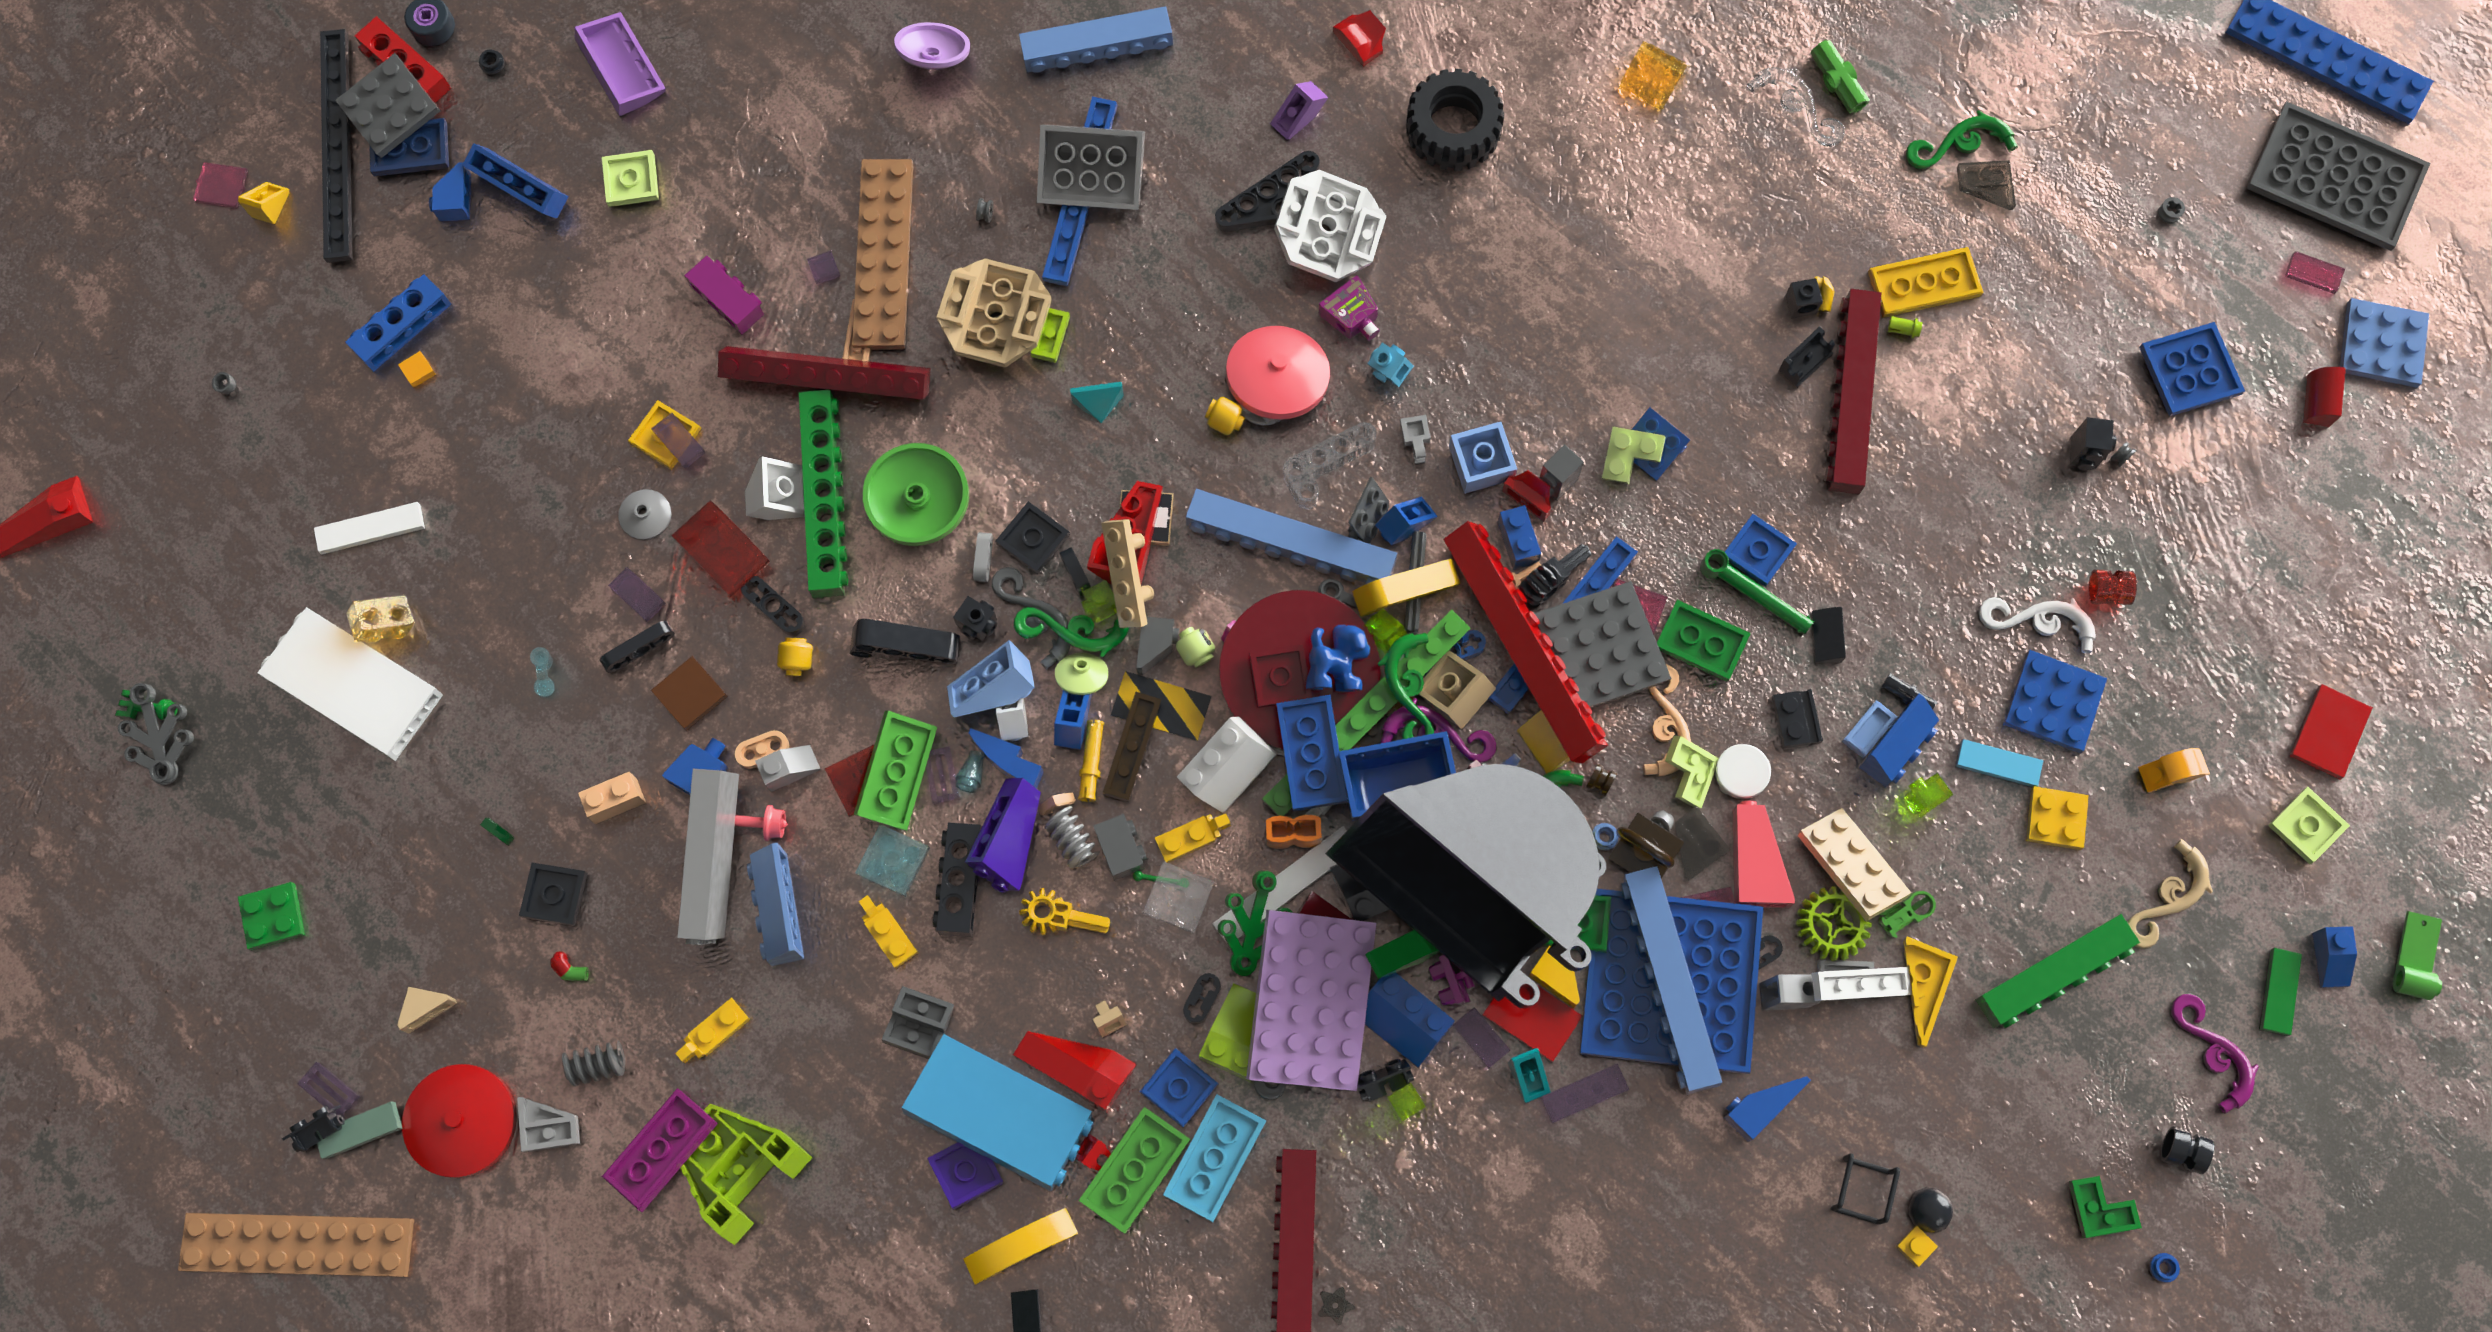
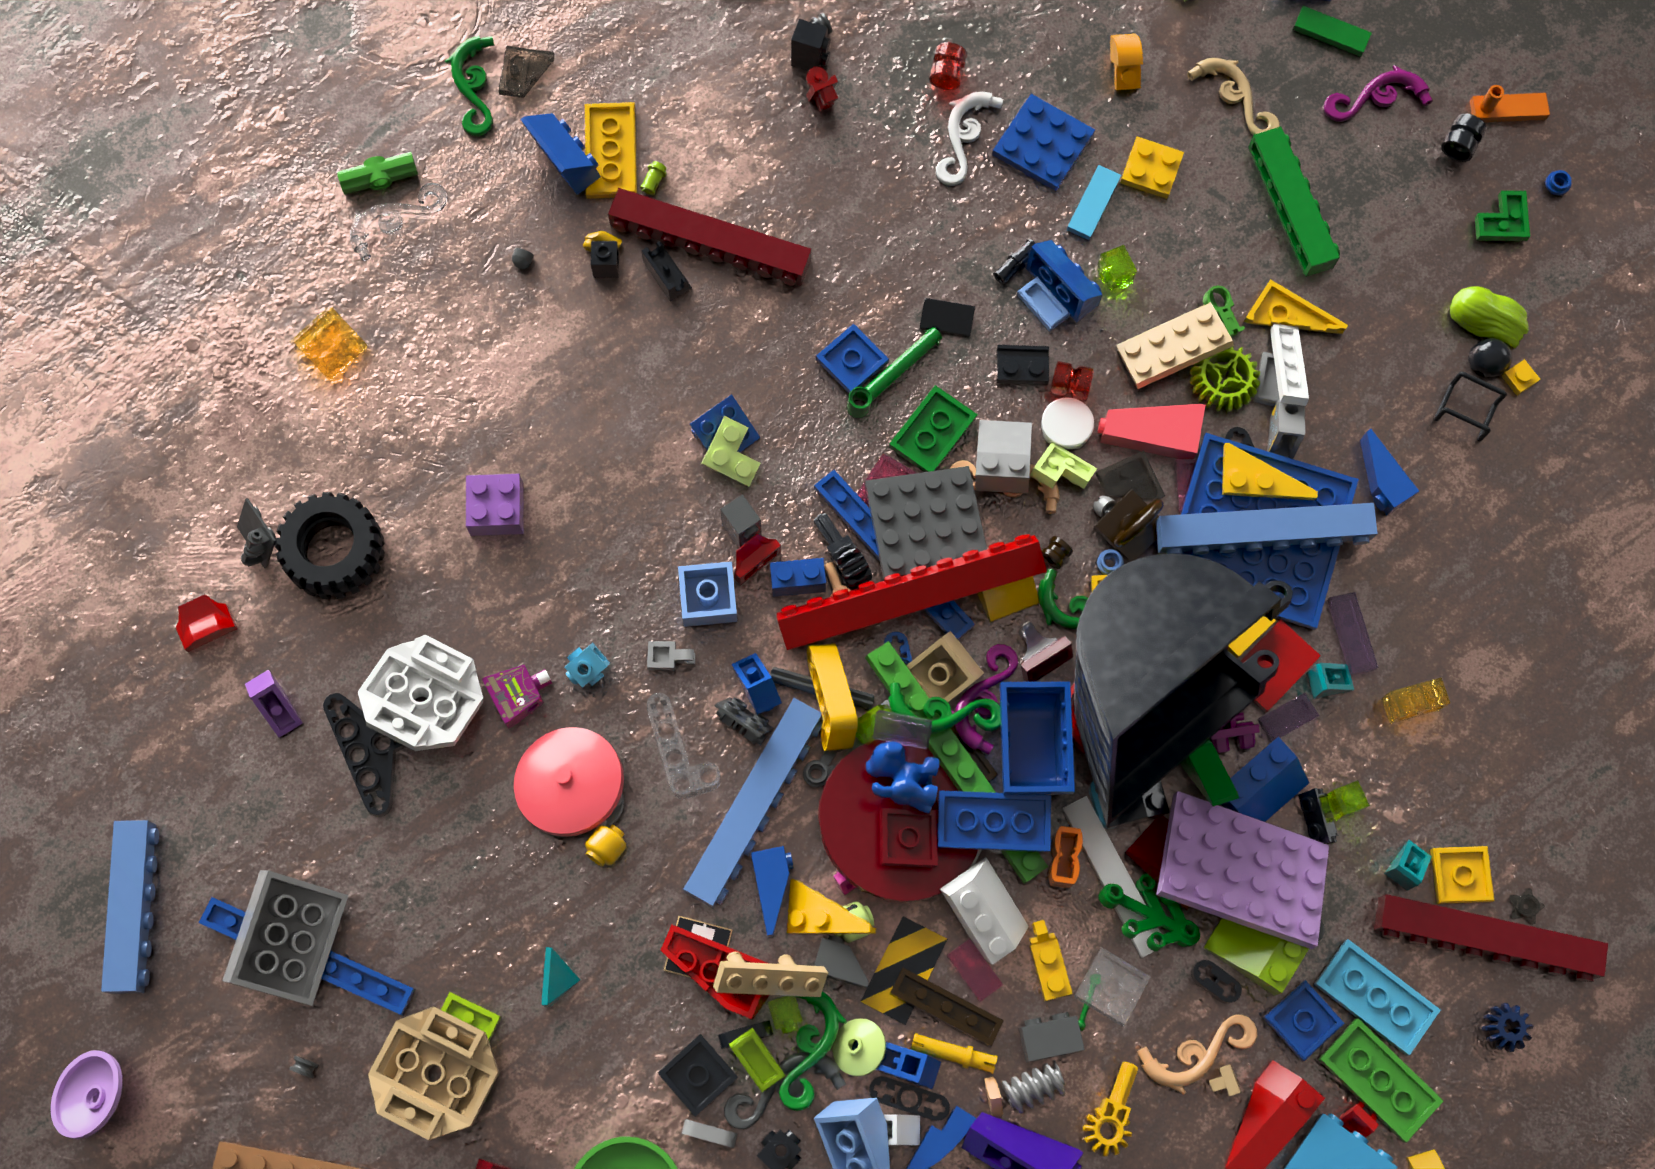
camera: 85 degrees left, 0 degrees up
none -> dark grey hinge [237,498,276,568]
none -> medium lavender brick [466,474,524,536]
none -> dark grey hinge [512,248,534,269]
none -> blue slope [520,113,601,195]
none -> lime tile [729,1027,785,1092]
none -> blue slope [751,846,794,938]
none -> yellow wing [787,879,876,934]
none -> red hips [806,67,838,111]
none -> black beam [869,1076,950,1121]
none -> tile [873,710,932,749]
none -> clear pink tile [947,939,1003,1002]
none -> slope [975,420,1032,494]
none -> clear red wheel [1050,361,1093,401]
none -> light nougat plant [1137,1014,1257,1094]
none -> yellow wing [1222,443,1318,500]
none -> clear yellow brick [1381,678,1451,724]
none -> teal slope [1384,840,1432,890]
none -> yellow tile [1430,846,1495,905]
none -> lime hair [1450,286,1529,348]
none -> orange piece [1470,85,1550,123]
none -> dark blue gear [1482,1003,1534,1052]

